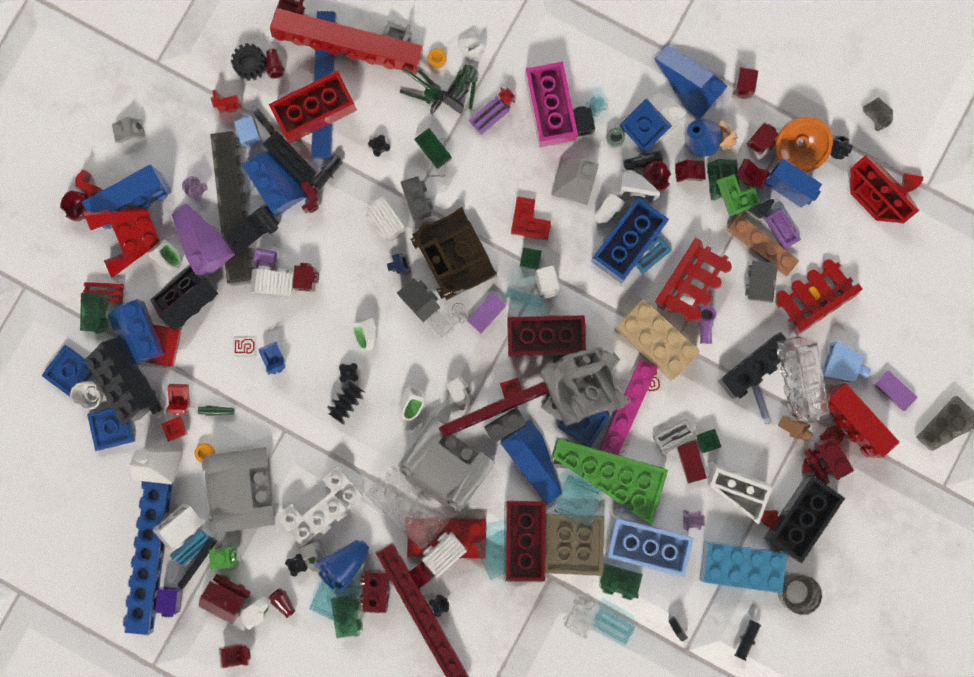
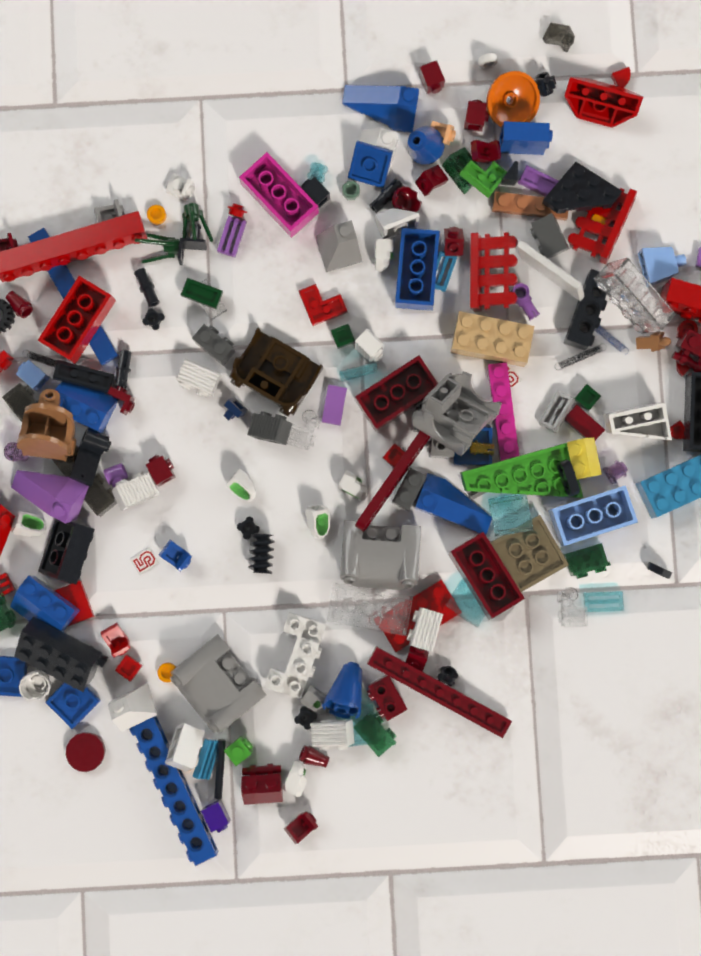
camera: 30 degrees left, 0 degrees up
dark green animal [198,405,235,416] -> none
none -> medium nougat animal [17,389,77,462]
none -> dark red tile [66,732,106,772]
none -> black pin [134,268,160,307]
none -> white brick [310,719,355,750]
none -> dark red bracket [443,227,464,256]
none -> clear yellow pin [470,440,495,456]
none -> white tile [478,53,498,69]
none -> white tile [517,241,584,301]
none -> black plate [542,162,622,214]
none -> black piece [555,344,606,370]
none -> black beam [557,459,580,497]
none -> light yellow brick [567,437,602,480]

